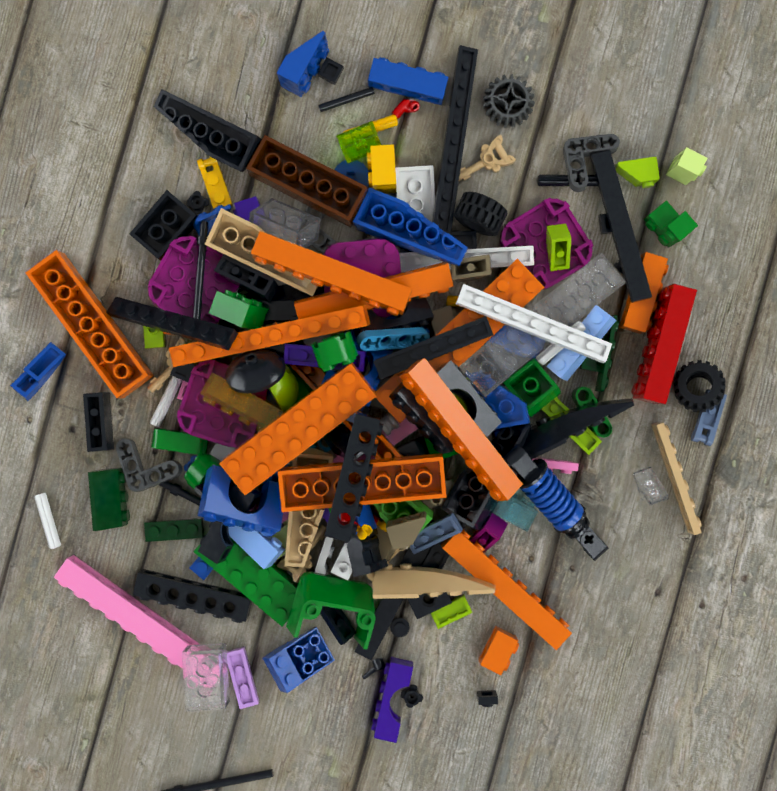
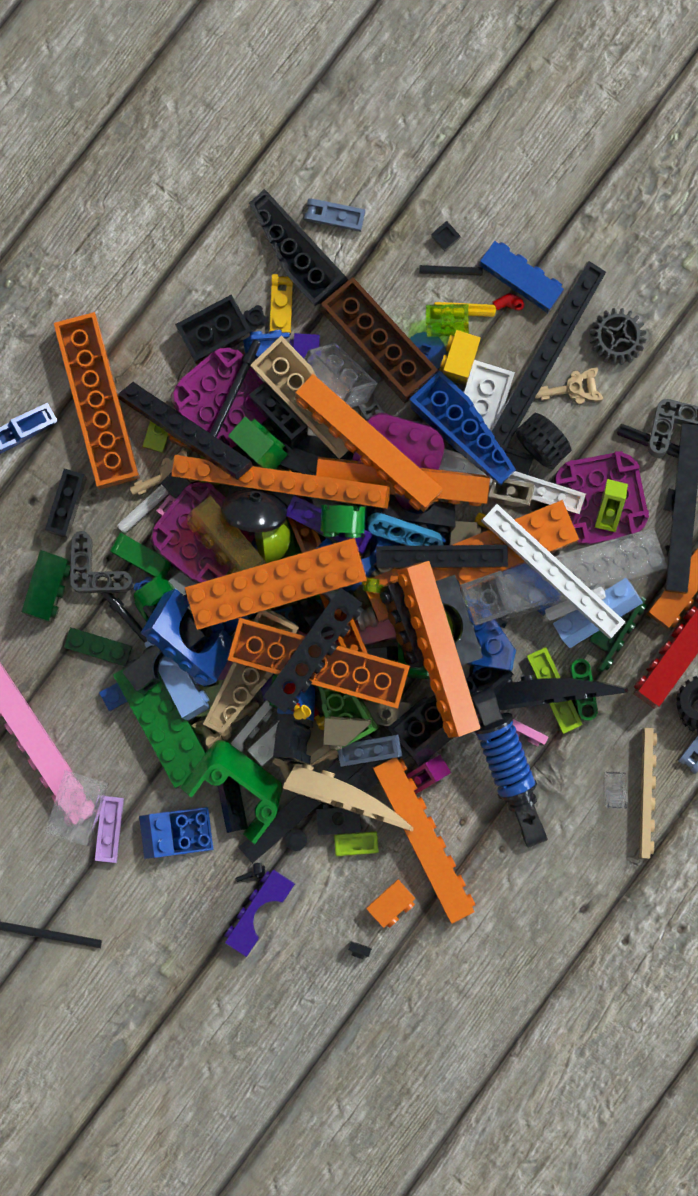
camera: 20 degrees right, 5 degrees down
black brick [133,569,252,623] -> none
blue slope [277,31,329,97] -> none
black plate [401,685,423,708] -> none
clear light blue brick [491,494,538,532] -> none
green brick [503,359,561,417] -> none
none -> sand blue plate [303,199,365,232]
none -> clear neon green plate [361,577,384,593]

